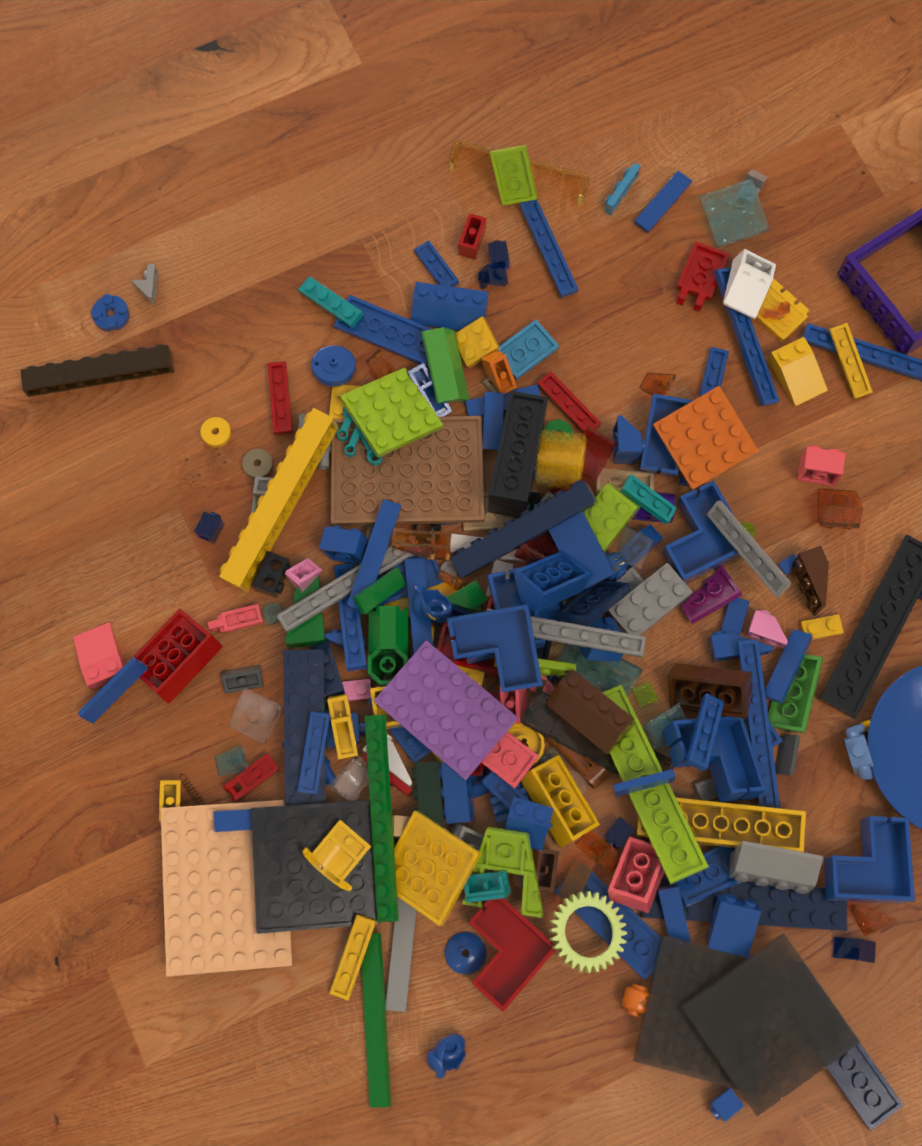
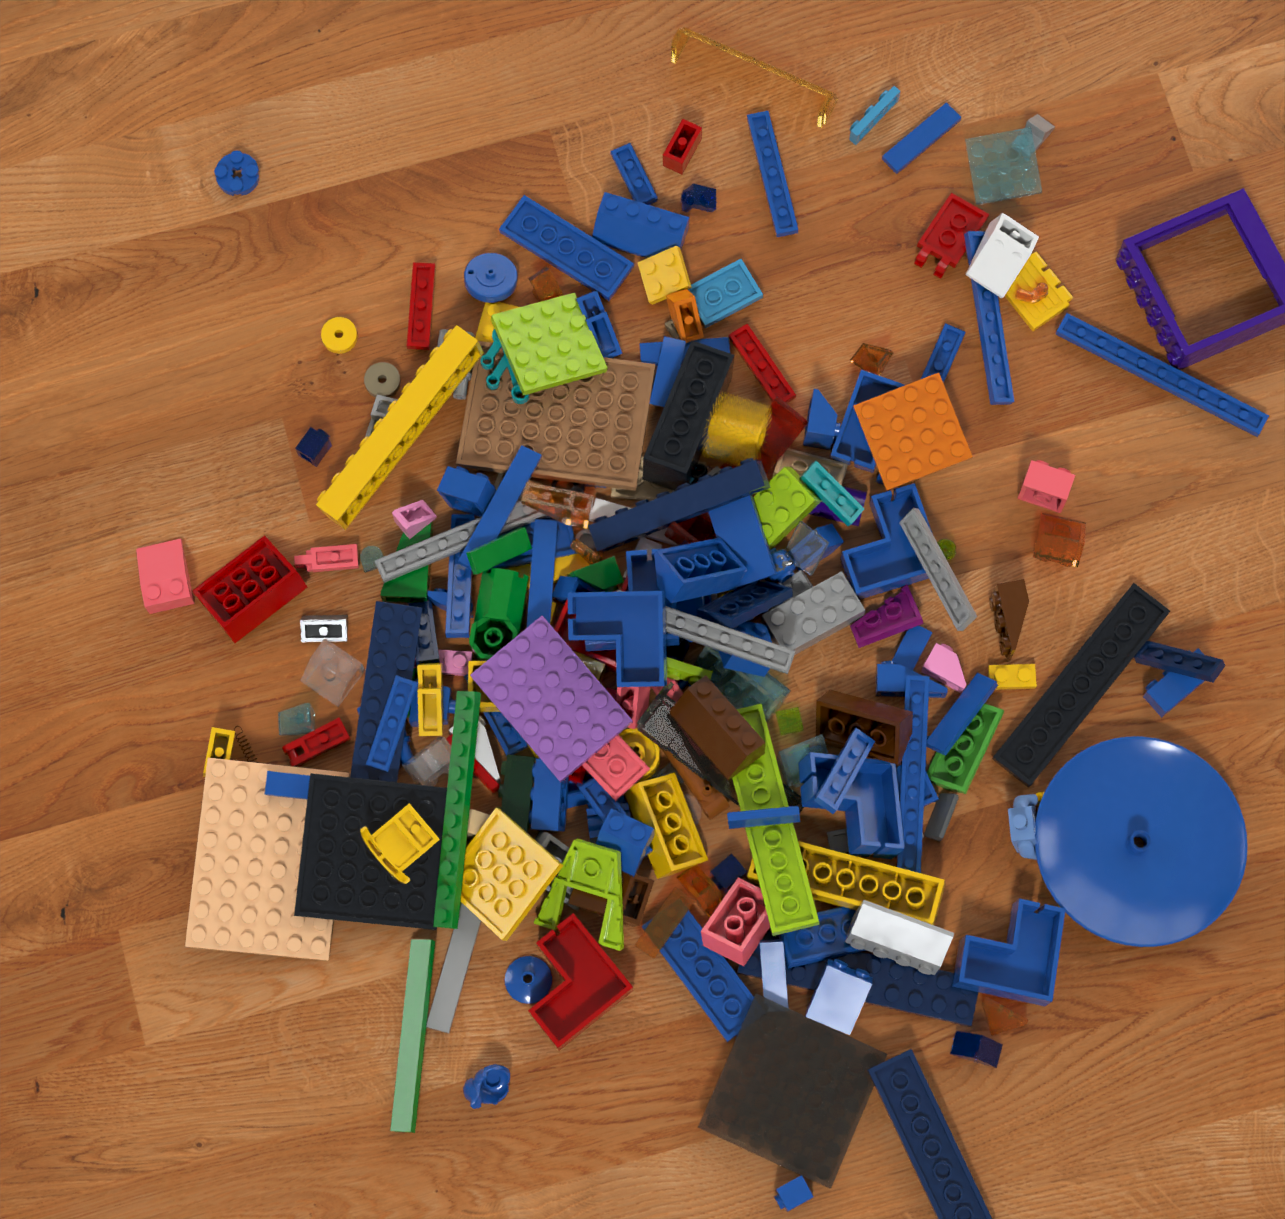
camera: 10 degrees right, 0 degrees up
dark brown brick [21,344,174,397] -> none
blue tile [78,657,148,723] -> none
light grey slope [132,264,159,305] -> none
black brick [252,551,292,598] -> none
teal plate [298,276,364,328] -> none
yellow tile [329,914,377,1001] -> none
blue hair [411,586,453,620] -> none
bright green slope [421,327,470,403] -> none
teal hinge [464,870,511,903] -> none
clear blue brick [488,240,510,271] -> none
lime plate [490,145,538,205] -> none
green piece [543,420,573,446] -> none
yellowish green piece [549,891,627,973] -> none
orange head [622,984,651,1017] -> none
clear smoke plate [681,934,860,1116] -> none
yellow slope [767,337,828,407] -> none
blue slope [777,554,796,575] -> none
yellow tile [829,323,873,399] -> none

